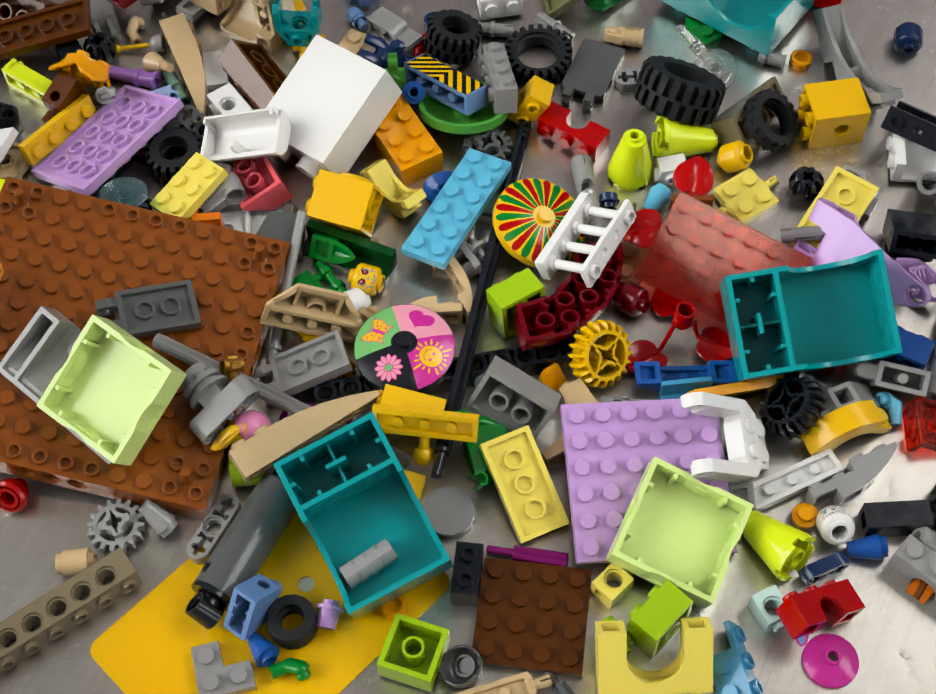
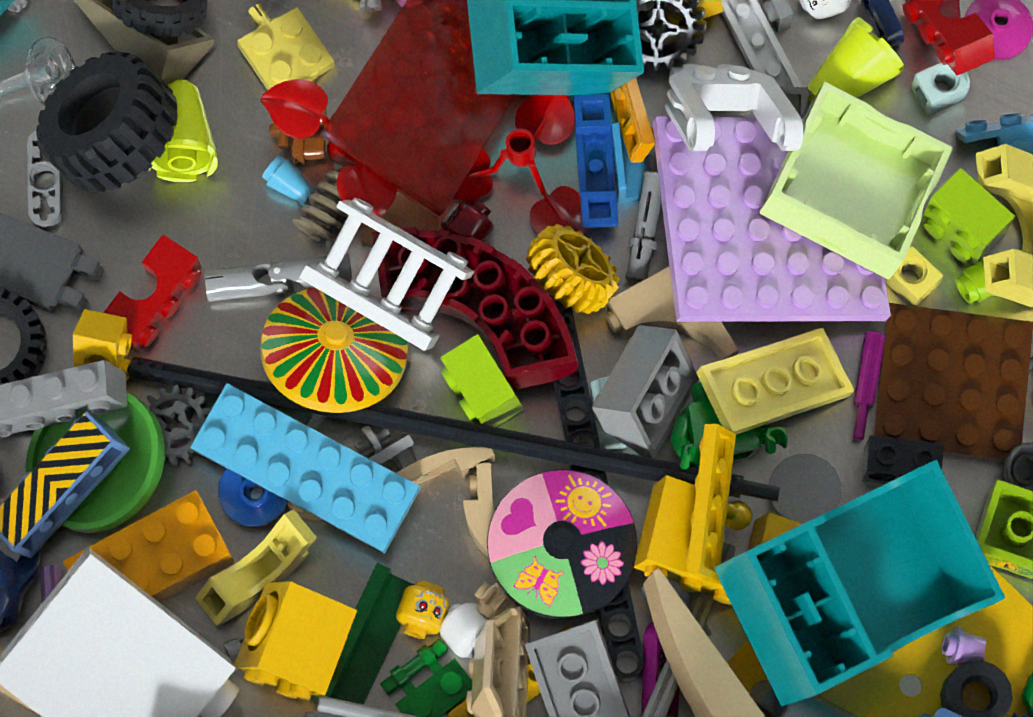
camera: 90 degrees left, 15 degrees up
green plate [308,233,356,264] -> none
light grey axle [339,538,399,589] -> none
bright green plate [383,53,406,91] -> none
blue cone [402,81,425,104] -> none
light orange tile [538,363,567,392] -> none
dark blue plate [599,192,620,210] -> none
neon yellow cone [607,129,653,191] -> none
white brick [652,153,686,186] -> none
yellow head [717,140,753,173] -> none
light orange plate [791,503,819,529] -> none

